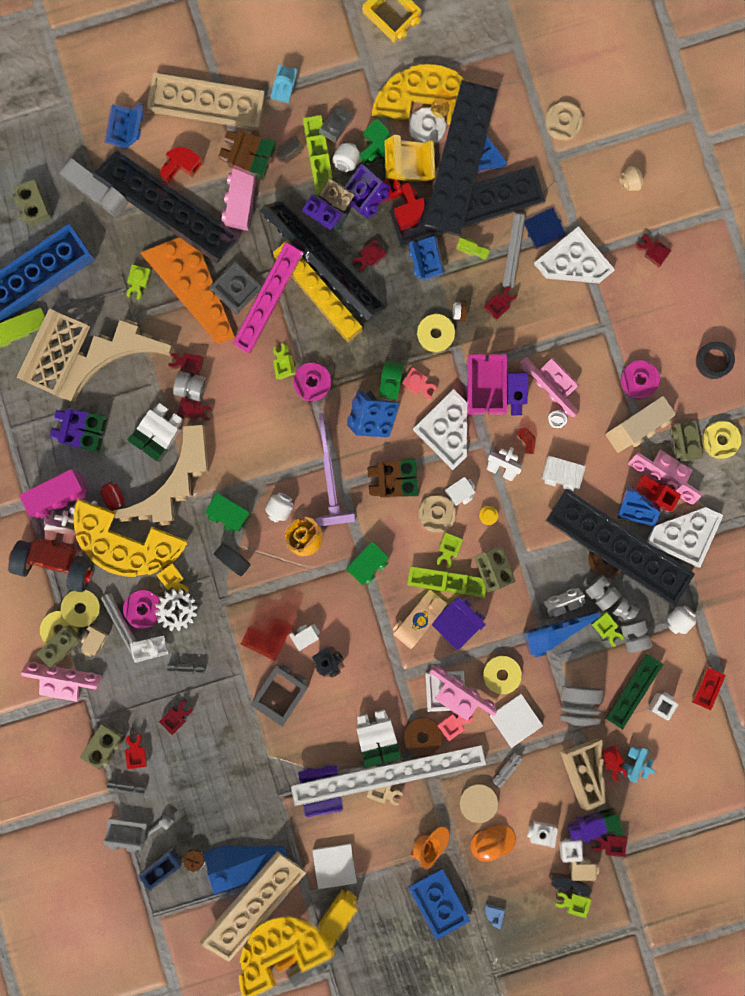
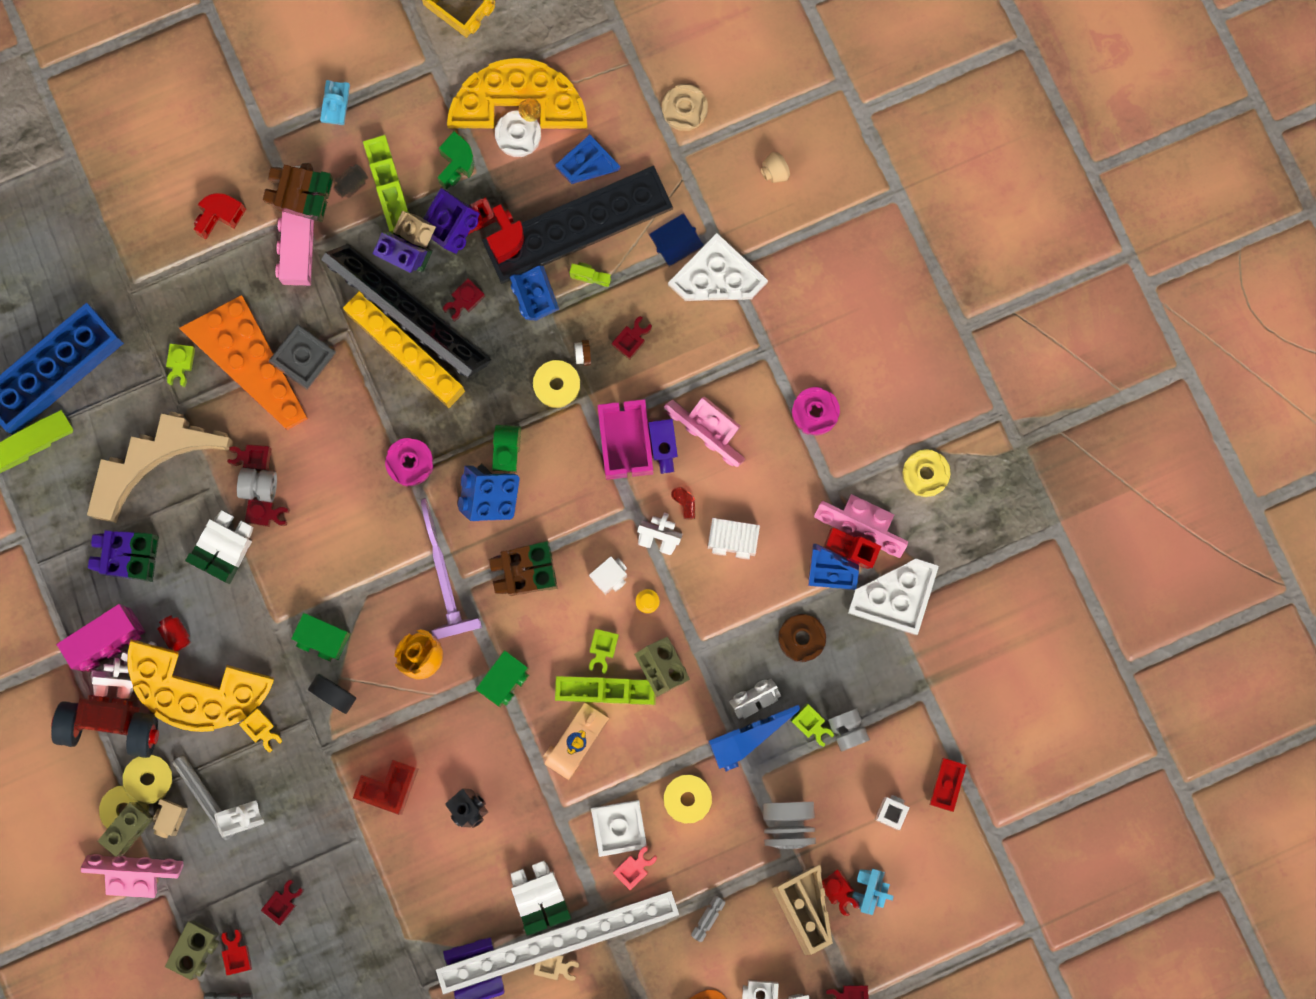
camera: 10 degrees left, 5 degrees down
olive brick [13,179,52,227] -> none
tan fence [16,308,90,396] -> none
light grey beam [59,158,128,218] -> none
black plate [93,150,240,263] -> none
blue bracket [104,103,144,149] -> none
tan arch [113,425,209,526] -> none
dark pink plate [123,590,161,629] -> none
tan plate [147,73,265,130] -> none
white gear [154,589,197,631] -> none
dark grey axle [167,663,205,675] -> none
dark pink plate [233,242,304,353] -> none
dark grey window [251,664,309,727] -> none
white head [265,493,294,522] -> none
lime plate [273,343,296,380] -> none
white brick [289,623,320,651] -> none
flat silver plate [319,105,354,142] -> none
white head [333,143,360,172] -> none
yellow panel [384,135,436,183] -> none
coral plate [402,367,437,399] -> none
reddish brown tile [403,717,442,757] -> none
white plate [413,389,467,470] -> none
tan tile [418,495,456,533] -> none
black plate [424,80,498,237] -> none
bright pink bracket [430,665,497,721] -> none
dark purple bracket [432,597,486,650] -> none
tan tile [459,784,498,823] -> none
white tile [489,693,543,748] -> none
light grey axle [503,214,525,288] -> none
black plate [545,488,695,606] -> none
white plate [548,410,568,428] -> none
dark purple hips [567,808,624,843] -> none
light grey wheel [584,574,621,611] -> none
tan wedge [605,396,676,453] -> none
dark green plate [605,653,664,730] -> none
light grey wheel [612,597,639,624] -> none
dark red plate [636,235,672,267] -> none
white head [667,606,696,634] -> none
olive bracket [670,421,703,462] -> none
black tyre [696,341,735,379] -> none

